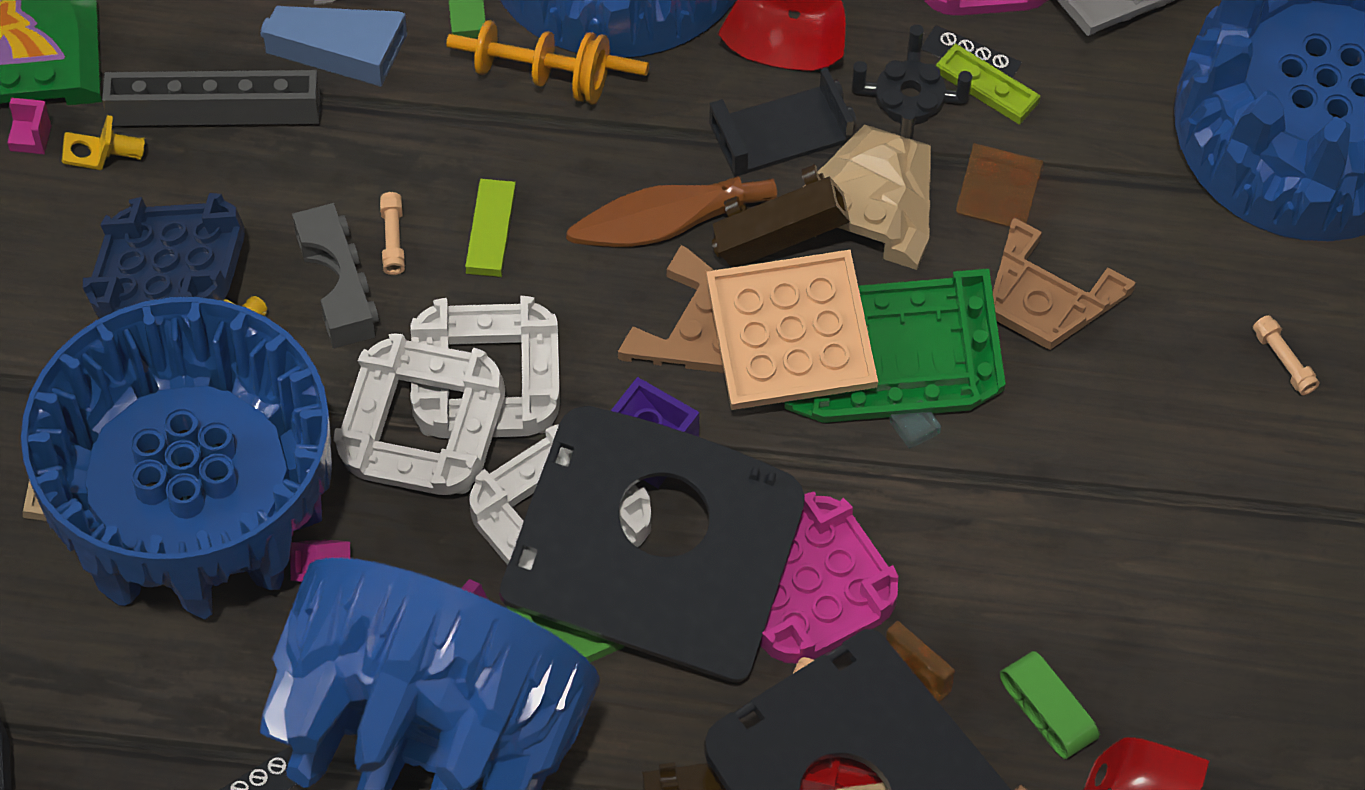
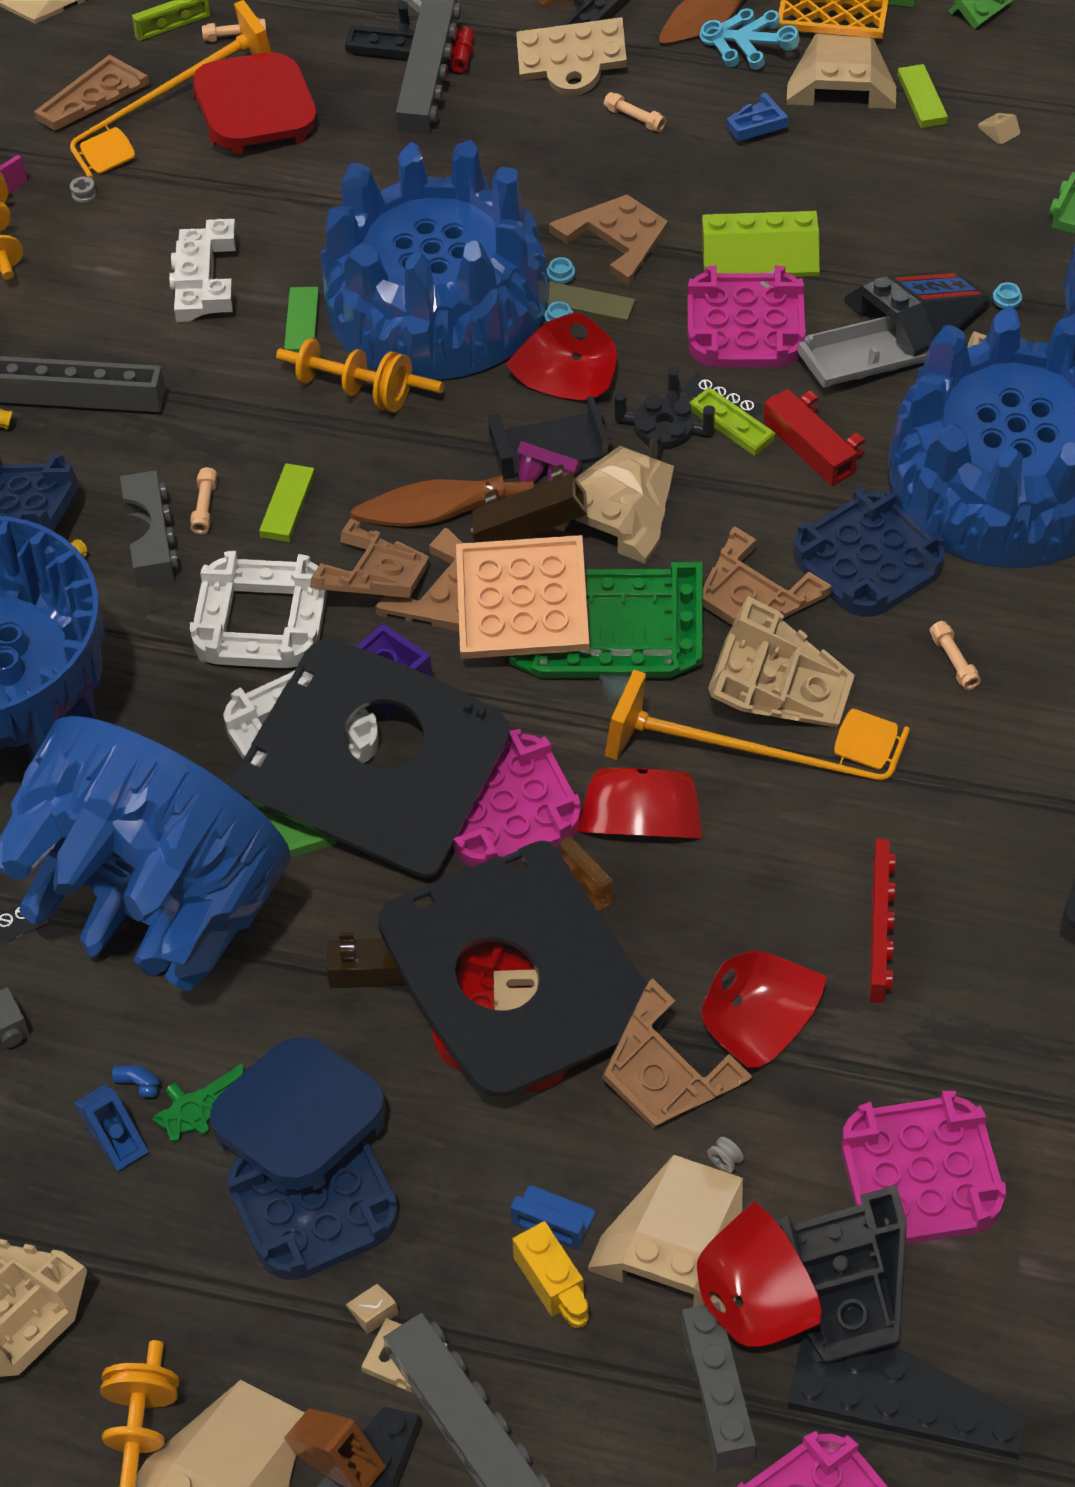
camera: 10 degrees right, 5 degrees down
medium blue slope [261,6,407,87] -> none
white plate [334,334,505,495] -> none
clear orange bracket [956,143,1045,226] -> none
bright green beam [1000,651,1099,759] -> none
none -> medium nougat wing [310,519,429,598]
none -> magenta tile [517,441,582,482]
none -> red piece [578,767,702,838]
none -> light orange piece [604,670,910,781]
none -> tan wedge [708,596,855,728]
none -> red brick [763,389,866,487]
none -> dark blue tile [793,487,946,617]
none -> red plate [869,839,896,1004]

